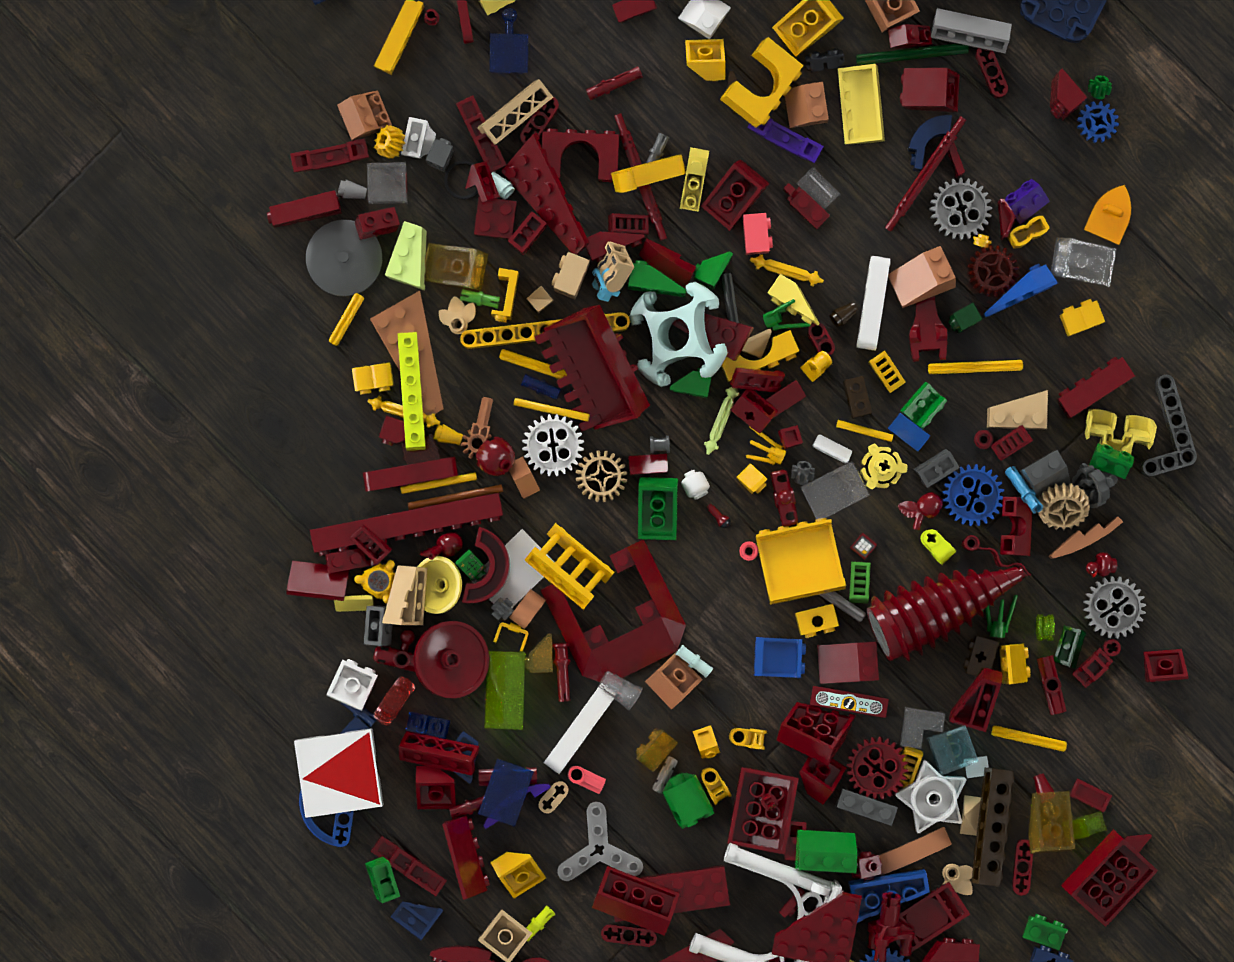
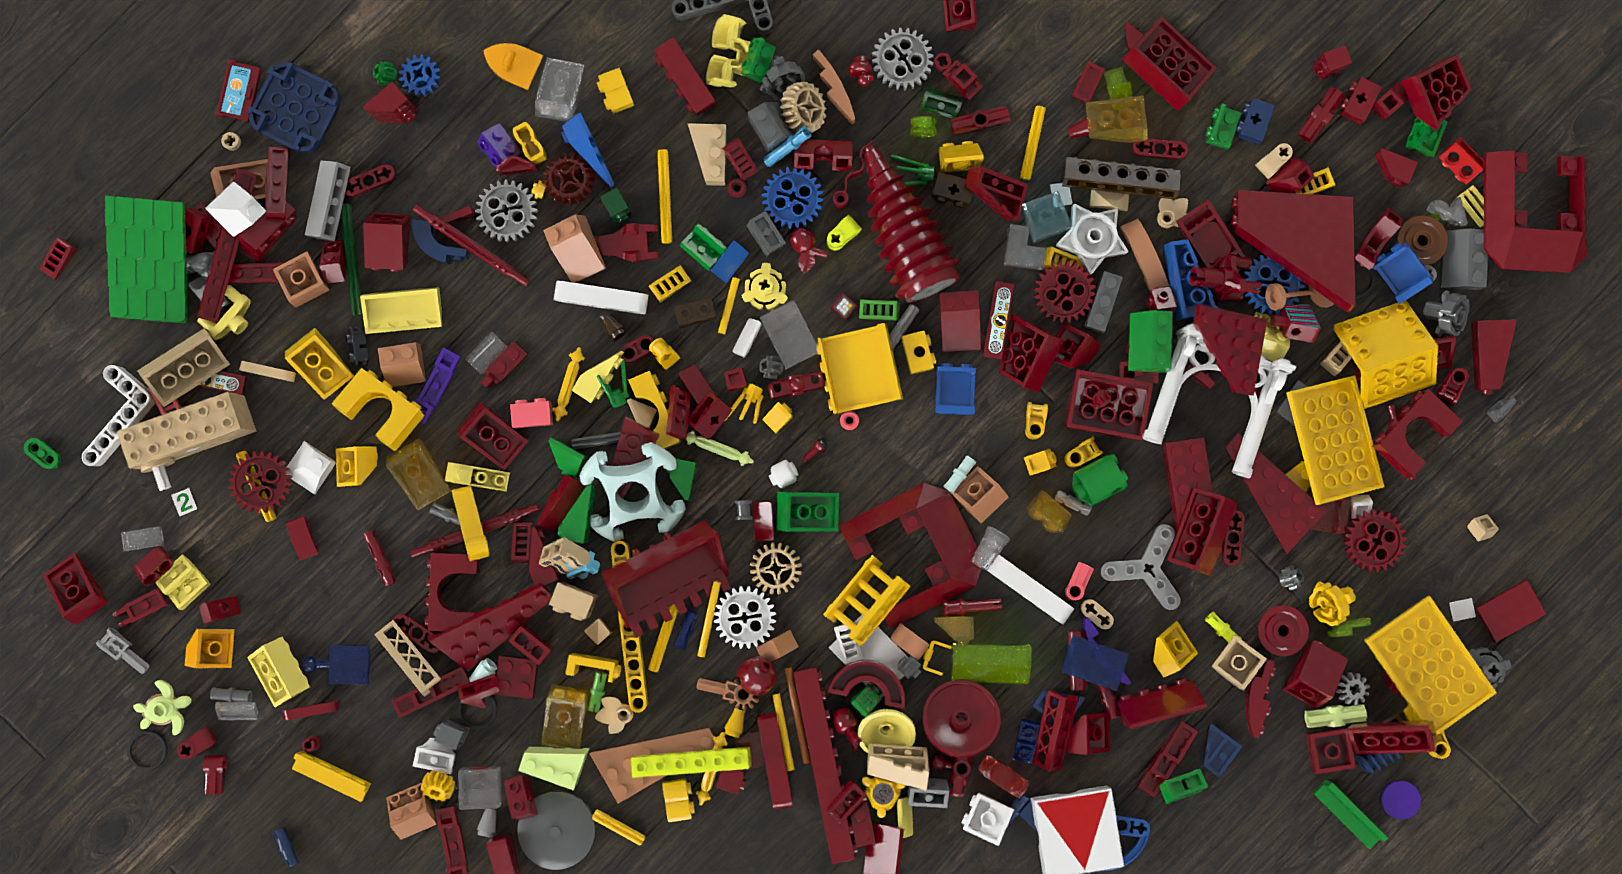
camera: 80 degrees left, 0 degrees up
none -> clear yellow slope [386,438,451,510]
none -> white slope [834,624,863,664]

